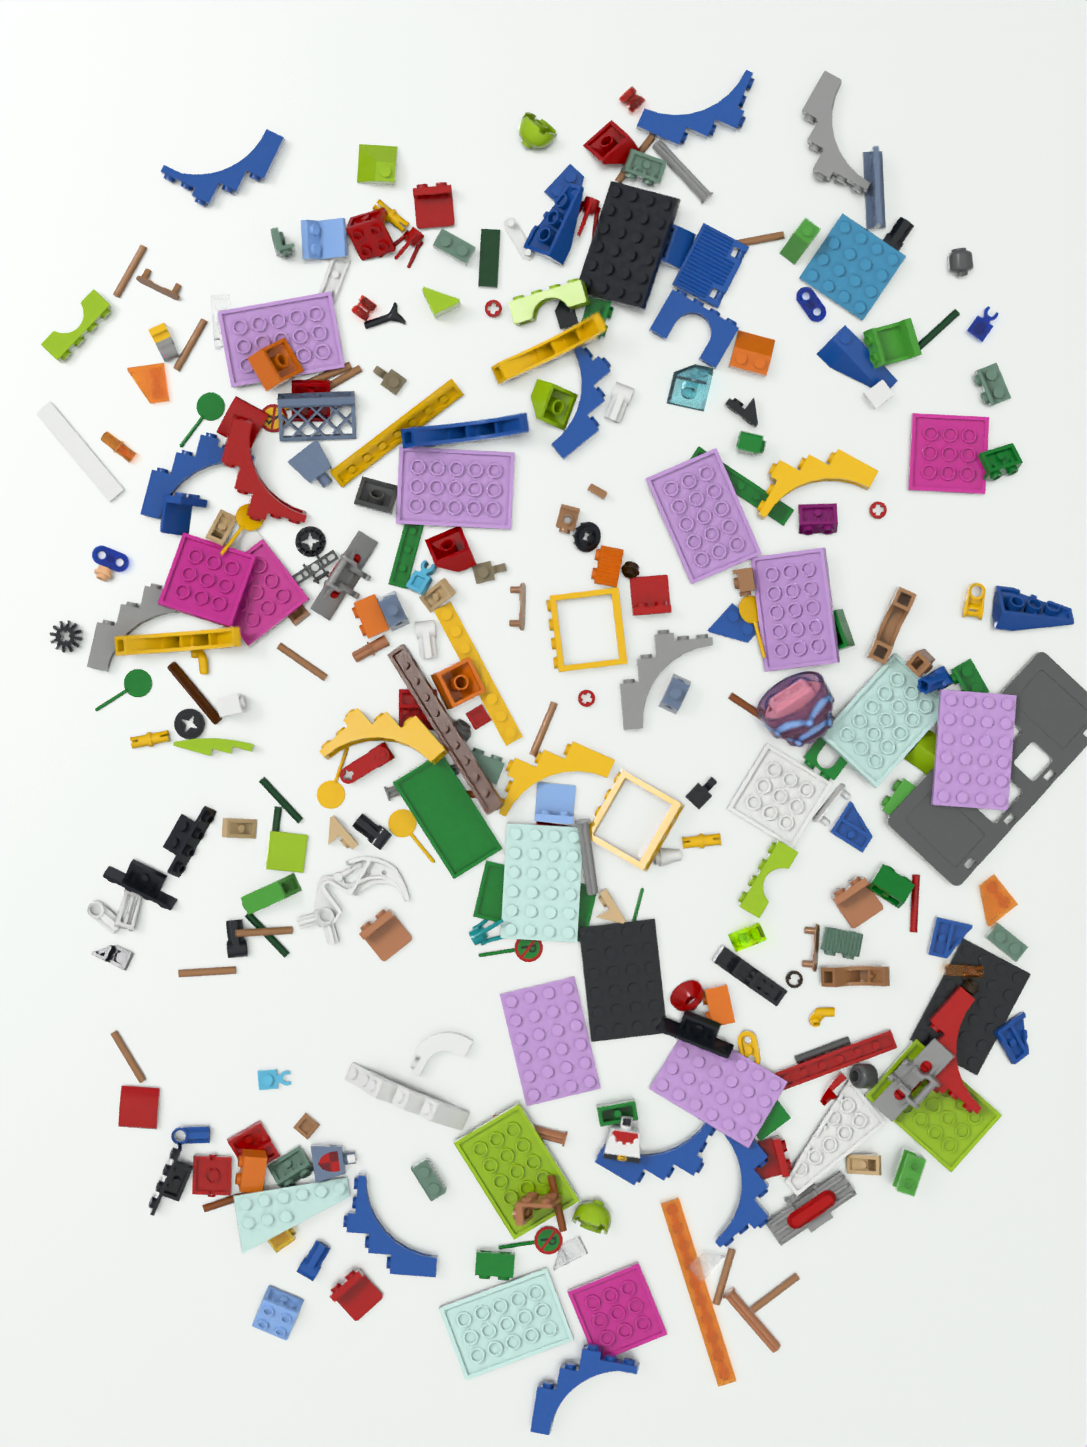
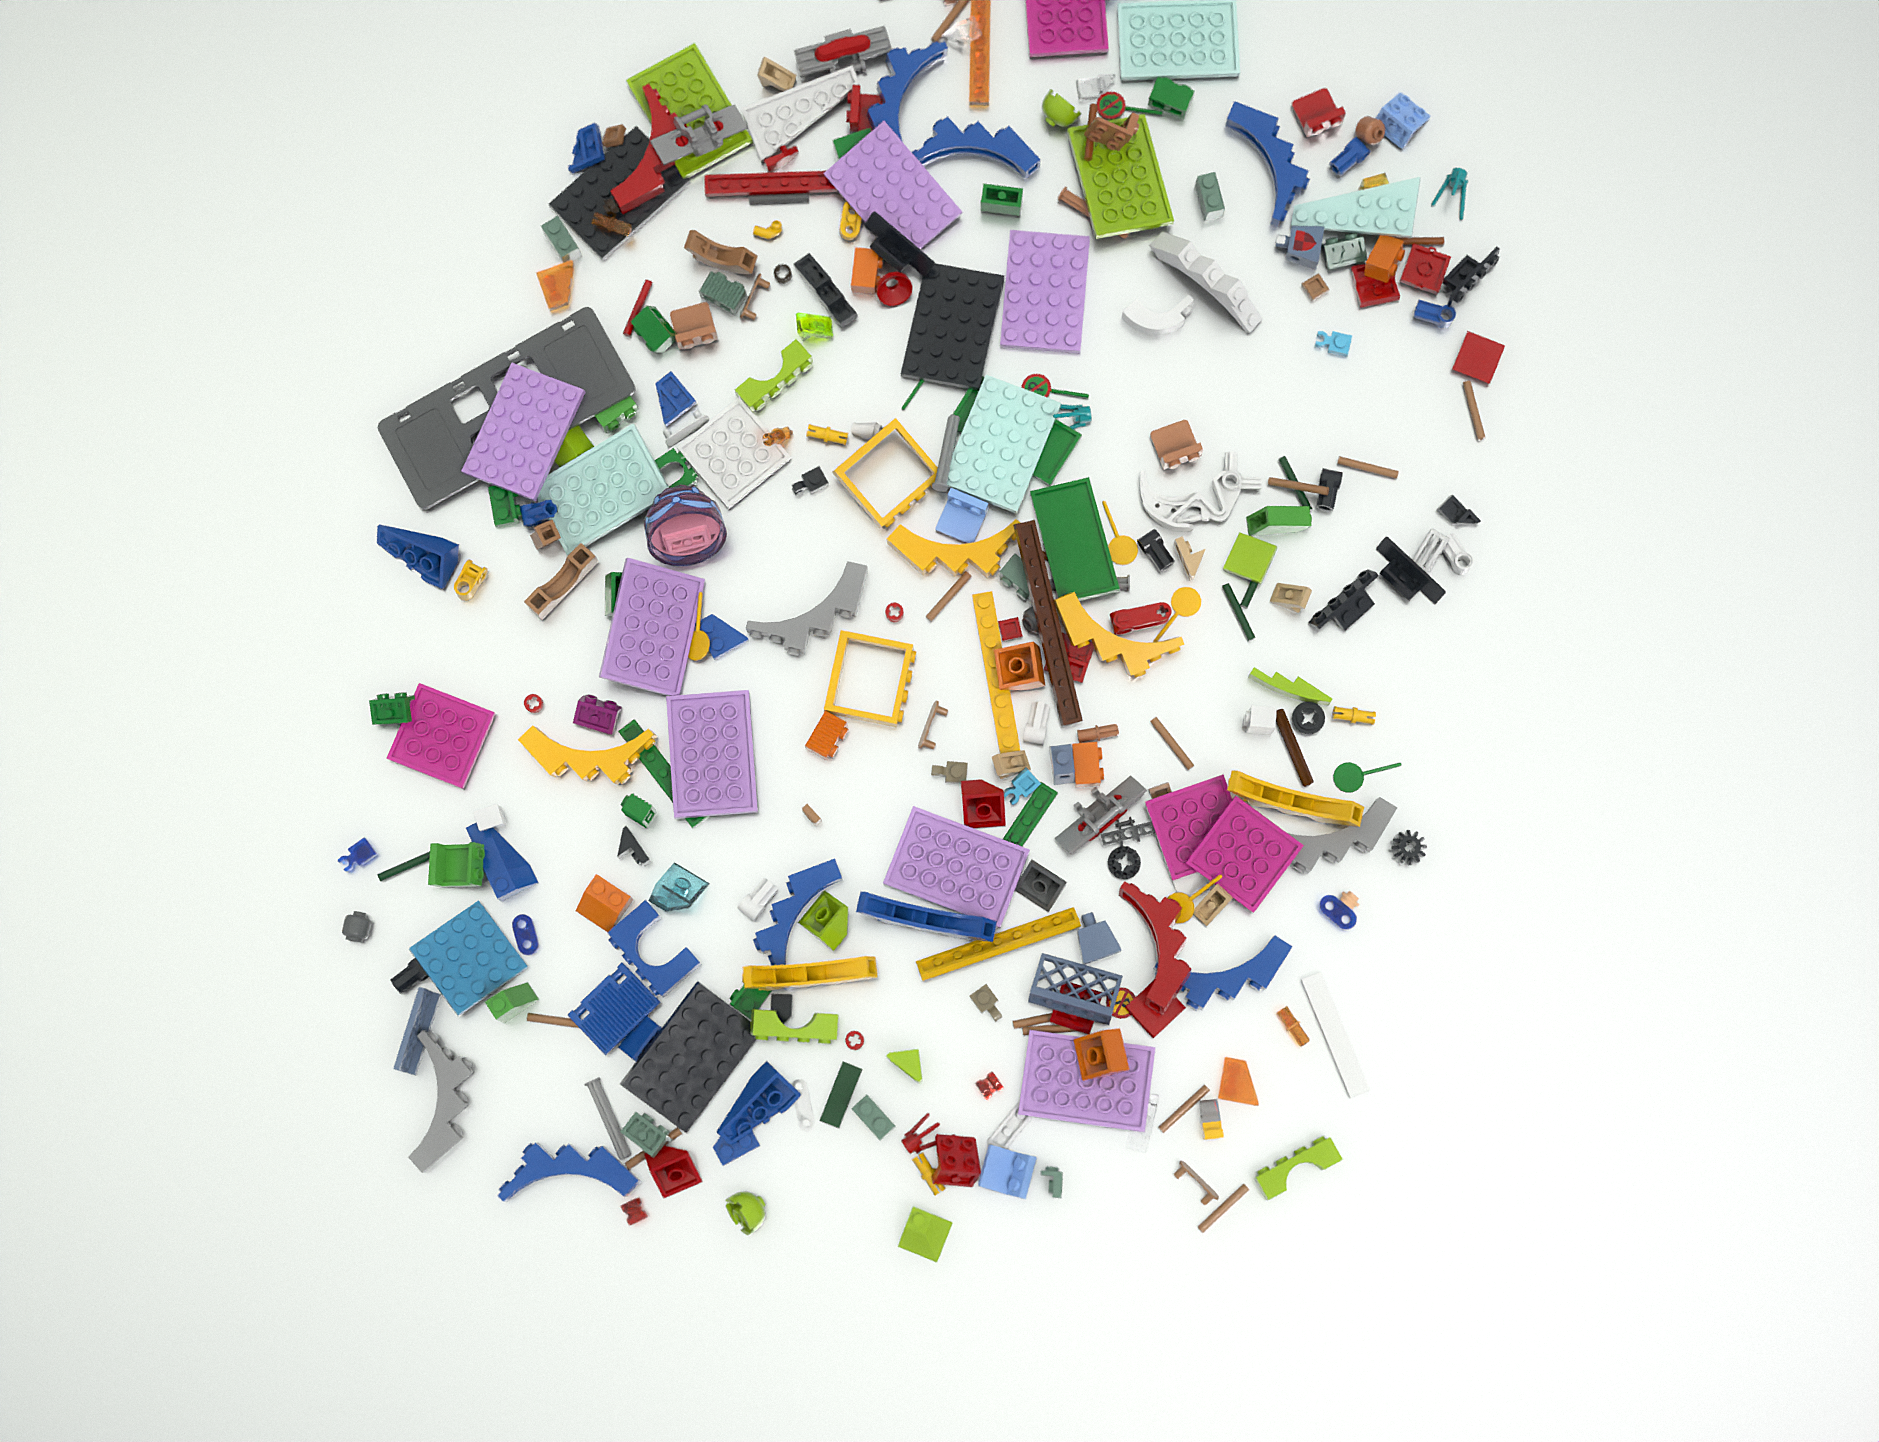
camera: 155 degrees left, 10 degrees down
blue arch [160,129,285,207] -> none
blue bracket [160,492,207,535] -> none
green piece [179,392,225,447] -> none
yellow arm [191,650,209,674] -> none
black piece [364,302,406,329] -> none
red bracket [413,182,455,229] -> none
medium nougat brick [556,504,580,534] -> none
black gear [572,521,601,552] -> none
red plant [577,196,601,238] -> none
tan slope [596,888,626,924] -> none
torso [603,1116,640,1163] -> none
dark brown plate [621,561,640,579] -> none
red bracket [630,575,672,616] -> none
sand blue torso [659,674,691,714] -> none
dark orange bar [728,692,778,727] -> none
medium nougat brick [732,567,755,596] -> none
dark grey head [849,1064,878,1088] -> none
bright green panel [892,1149,926,1196] -> none
blue wing [928,917,973,959] -> none
sand green bracket [973,362,1011,407] -> none
none -> medium nougat tile [602,124,626,148]
none -> clear orange axle [762,426,793,446]
none -> nougat head [1355,116,1385,145]
none -> teal plant [1431,167,1468,220]

